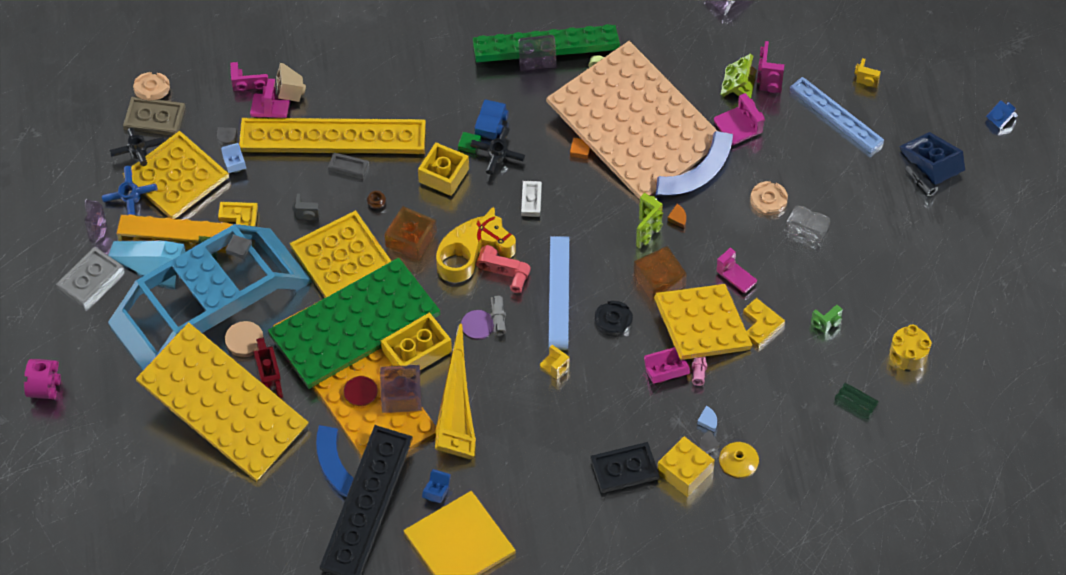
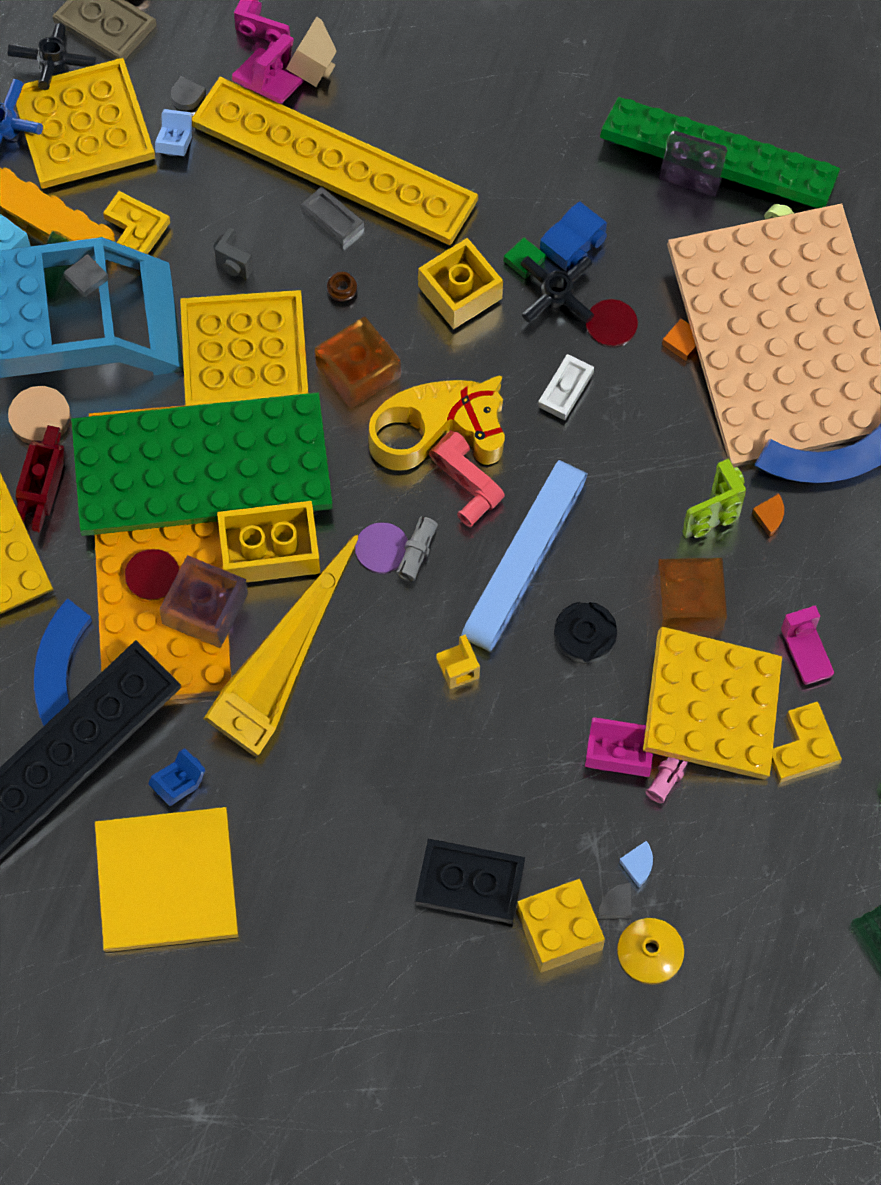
camera: 25 degrees right, 10 degrees up
none -> dark red piece [586,299,638,346]

